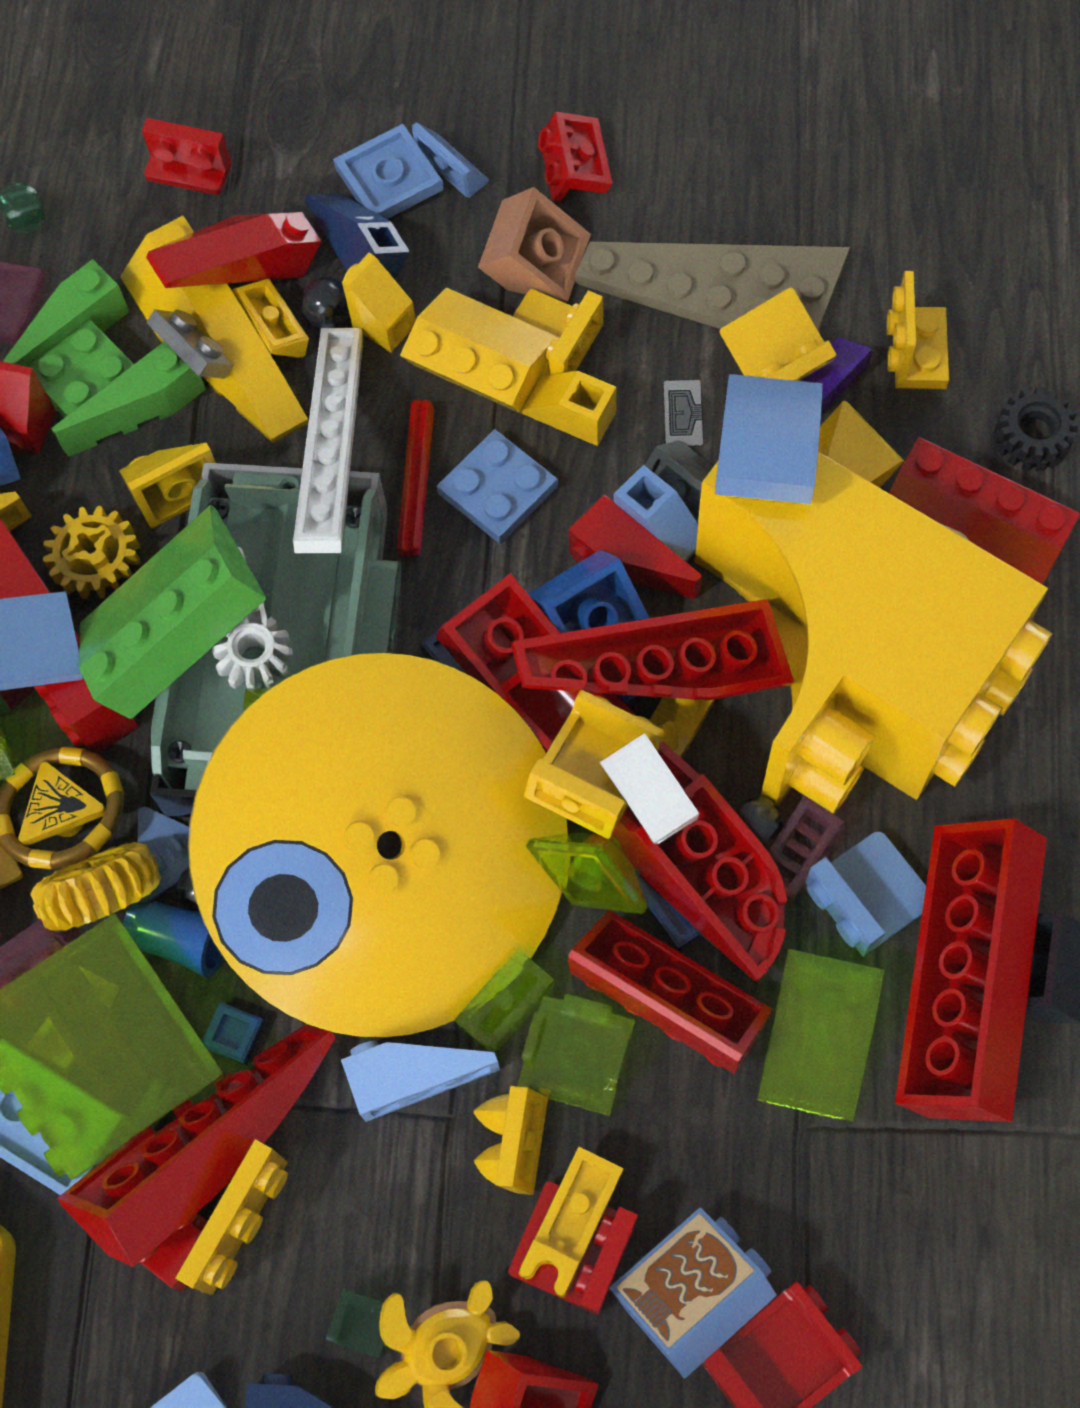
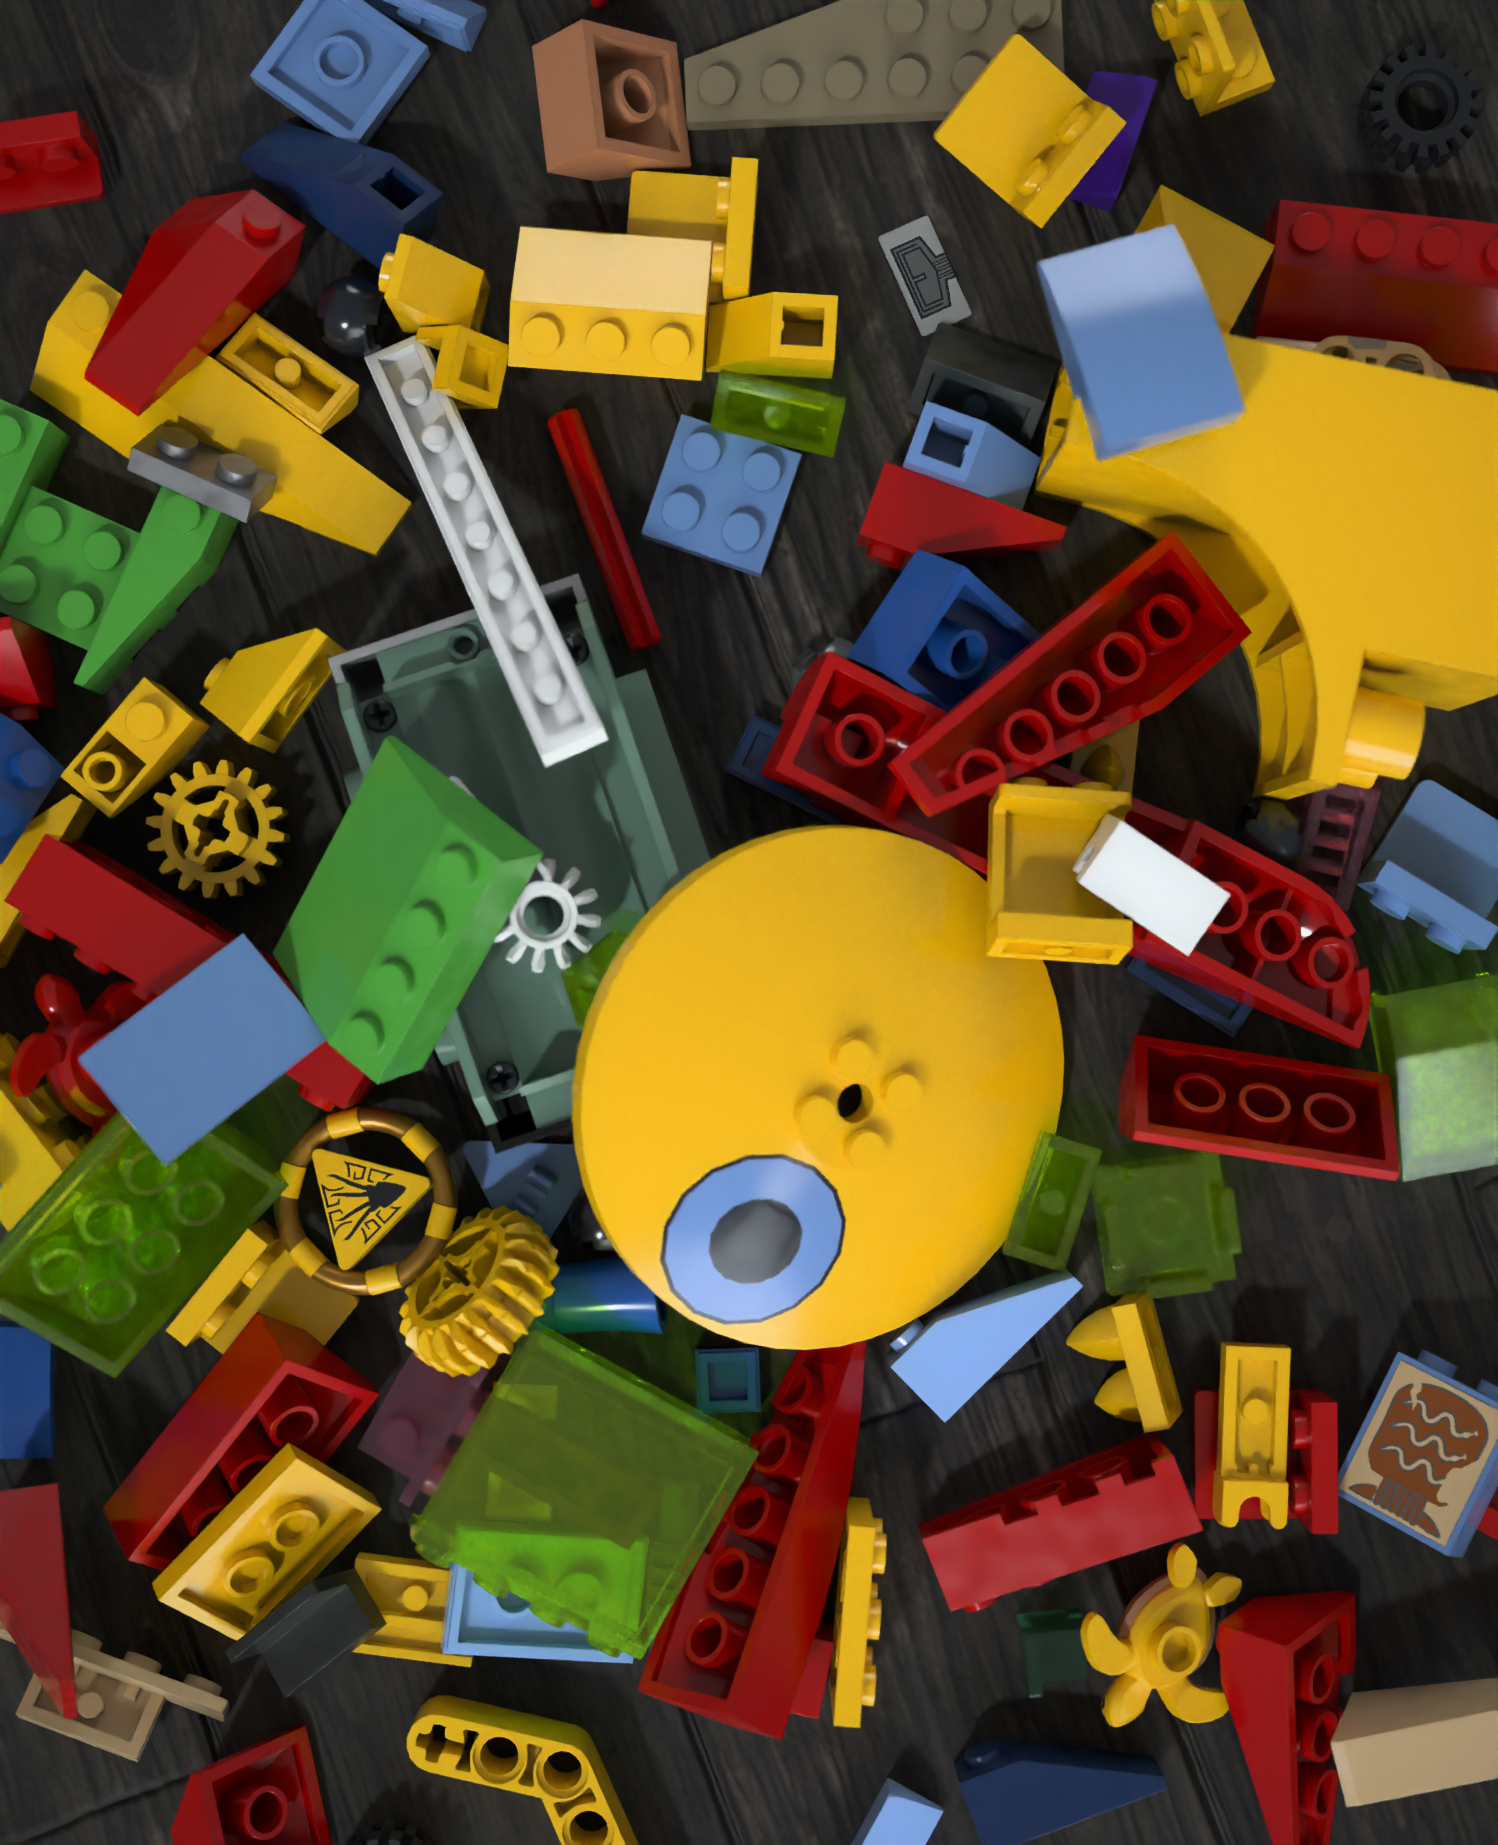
camera: 30 degrees left, 20 degrees up
clear neon green slope [526,833,647,914] -> none
none -> yellow slope [60,677,210,819]
none -> yellow panel [415,325,509,409]
none -> clear neon green slope [709,369,847,457]
none -> red wedge [917,1432,1203,1612]

